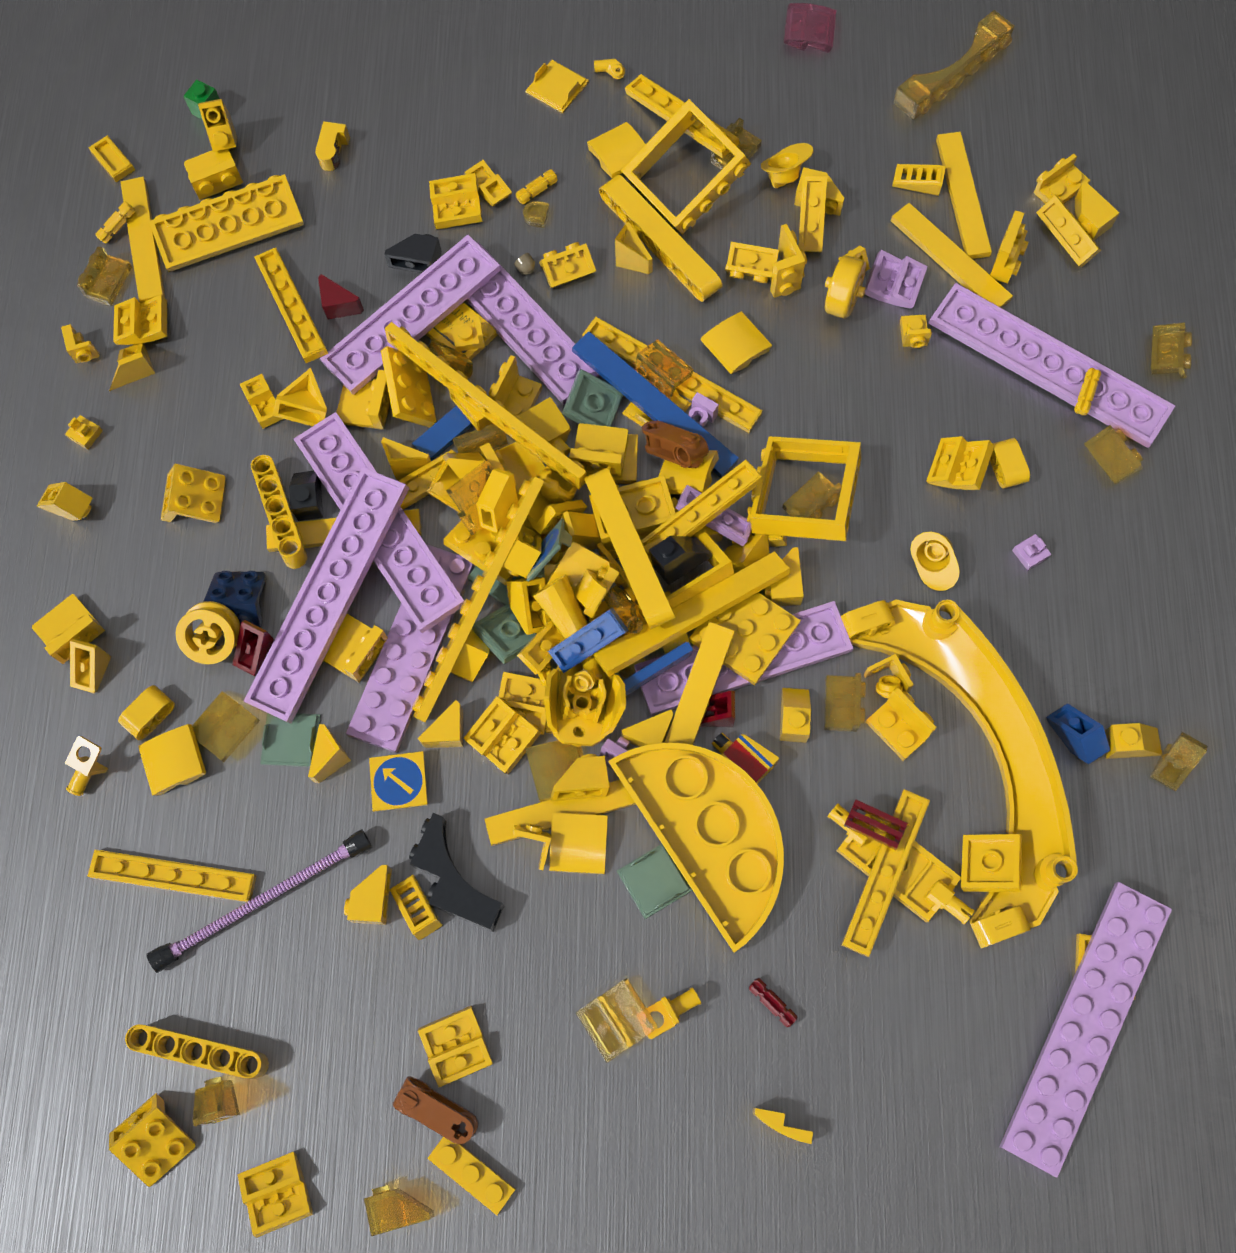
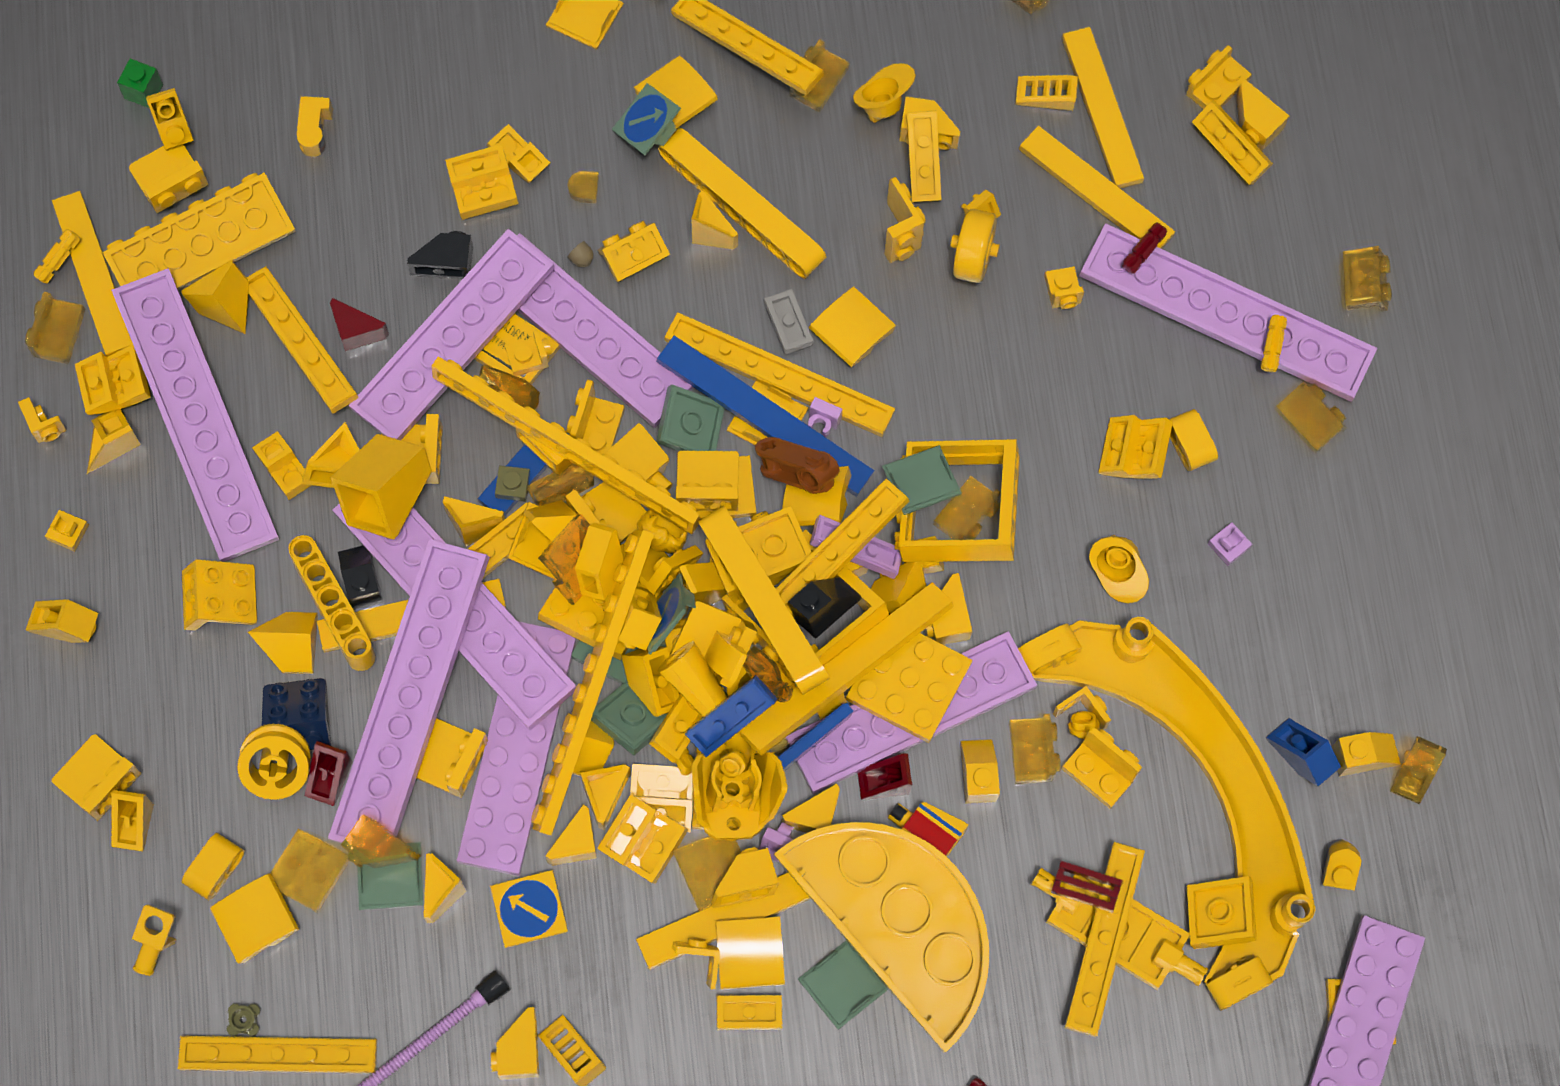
camera: 15 degrees left, 0 degrees up
yellow tile [88,135,135,182] -> none
yellow plate [381,346,437,428] -> none
black arch [409,813,504,932] -> none
yellow axle [516,169,558,204] -> none
yellow window [621,99,751,235] -> none
clear yellow bracket [633,339,694,399] -> none
yellow tile [664,622,735,745] -> none
yellow bracket [725,242,779,283] -> none
lavender slope [865,250,928,308] -> none
yellow plate [990,210,1029,284] -> none
none -> lavender plate [112,268,279,562]
none -> yellow slope [181,259,249,334]
none -> olive plate [226,1004,260,1037]
none -> yellow slope [248,612,318,674]
none -> yellow slope [330,434,432,540]
none -> clear yellow slope [340,814,422,868]
none -> olive plate [495,465,530,502]
none -> yellow slope [580,764,631,831]
none -> piece [612,83,681,155]
none -> yellow plate [717,995,782,1030]
none -> light grey plate [764,289,813,355]
none -> sand green piece [882,445,962,515]
none -> dark red axle [1122,222,1167,274]
none -> yellow plate [1322,840,1362,891]

